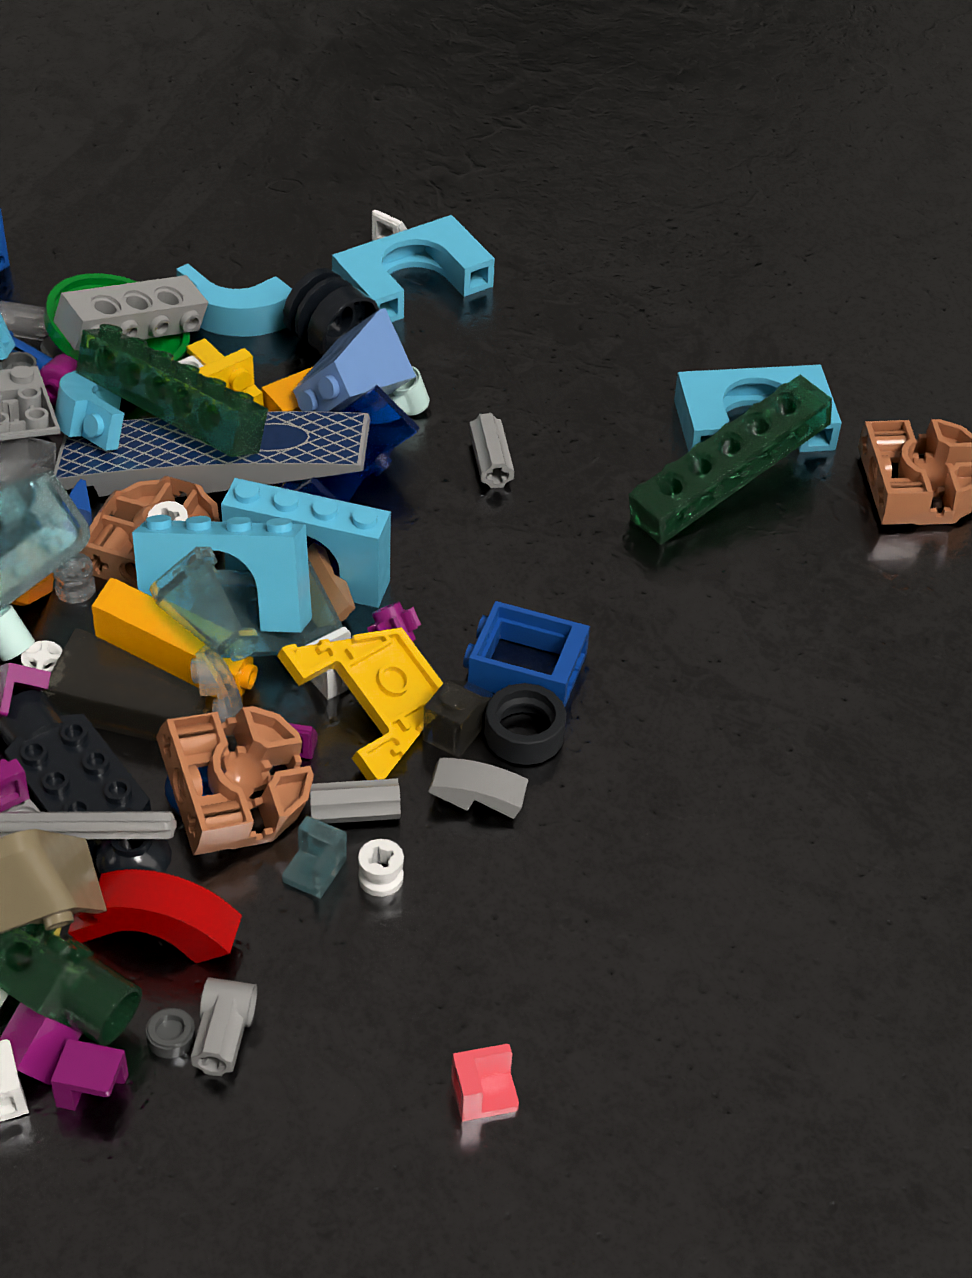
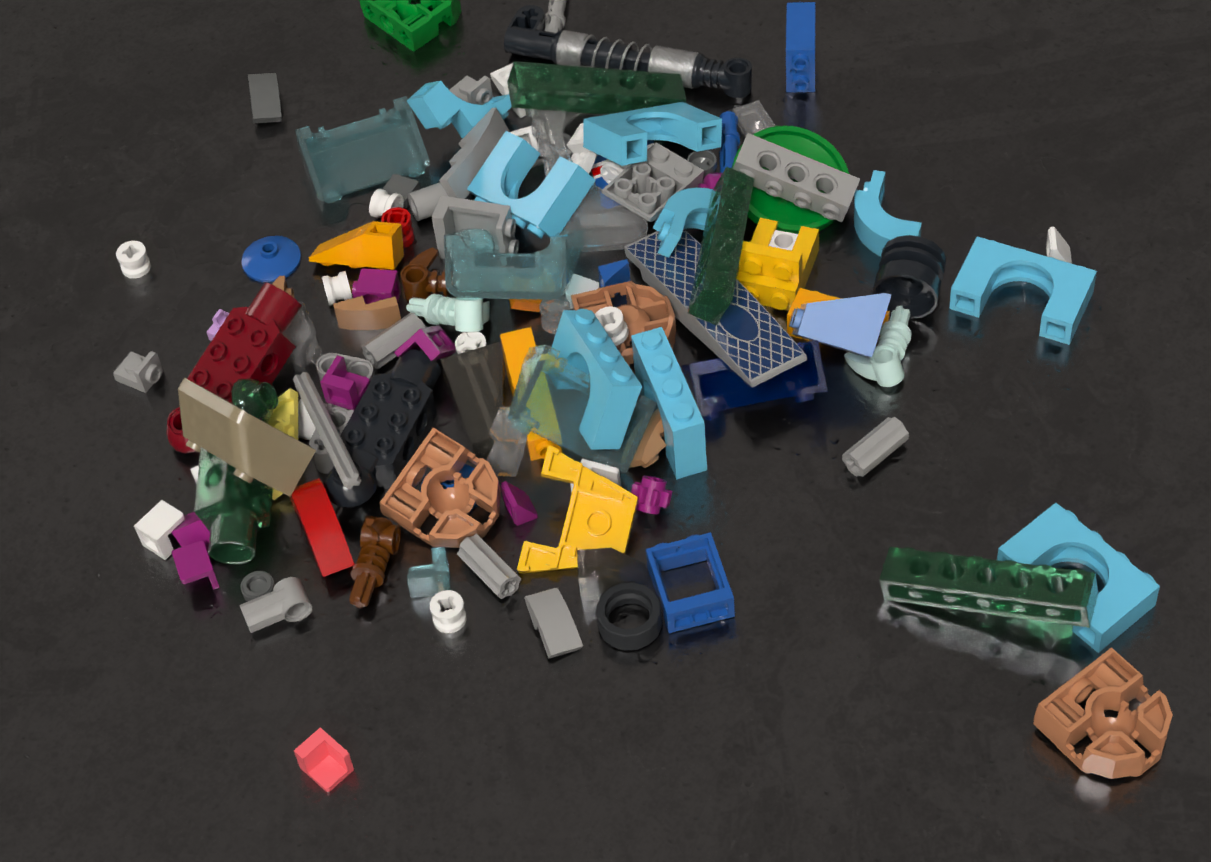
camera: 65 degrees right, 5 degrees up
none -> reddish brown piece [349,515,401,609]

